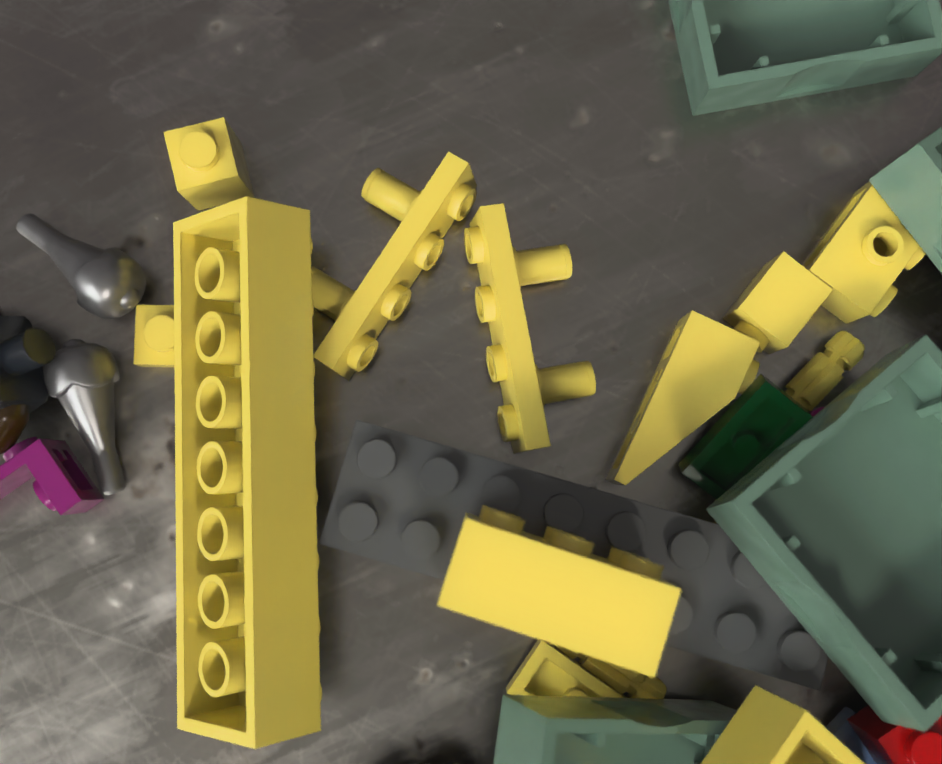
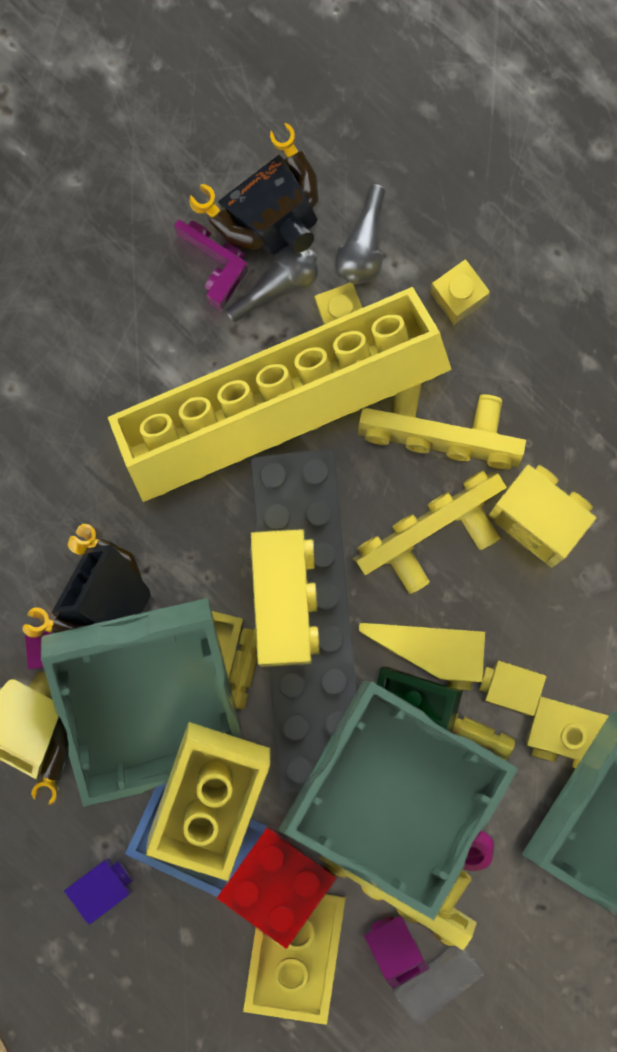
camera: 75 degrees right, 0 degrees up
none -> light yellow brick [488,464,597,568]

